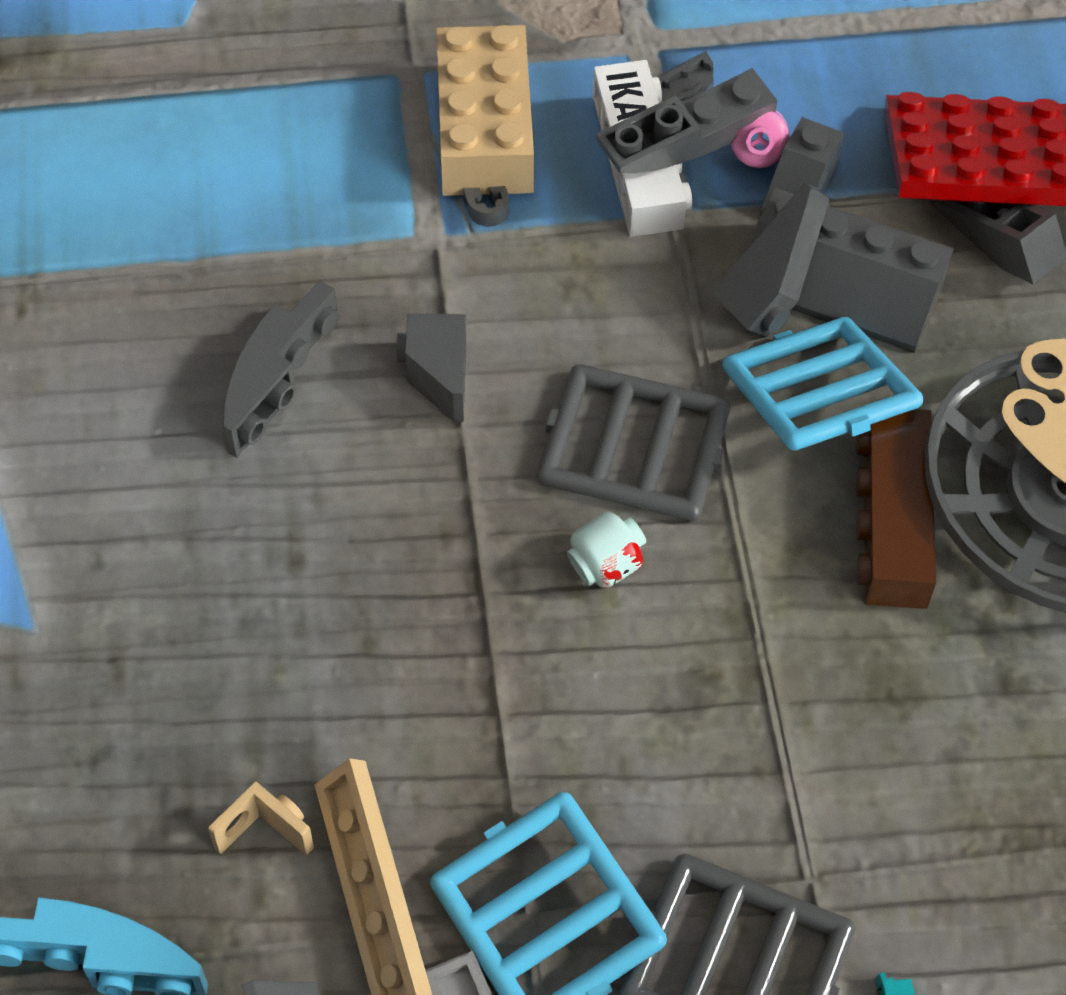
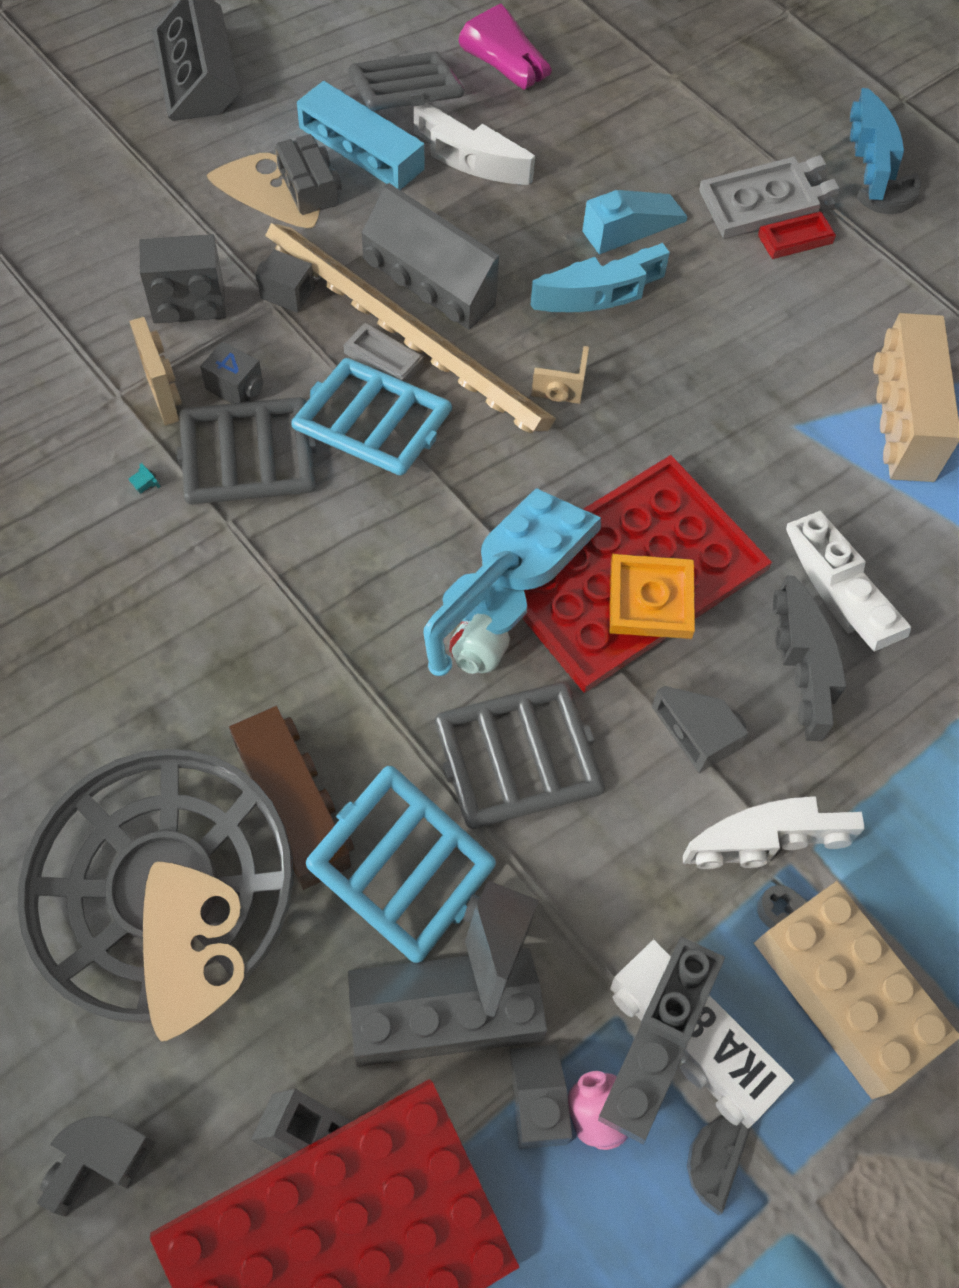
camera: 145 degrees right, 5 degrees up
none -> medium azure plate [423,488,601,676]
none -> red plate [522,455,772,693]
none -> light orange plate [610,554,695,639]
none -> white slope [683,796,865,869]
none -> white slope [786,511,911,652]

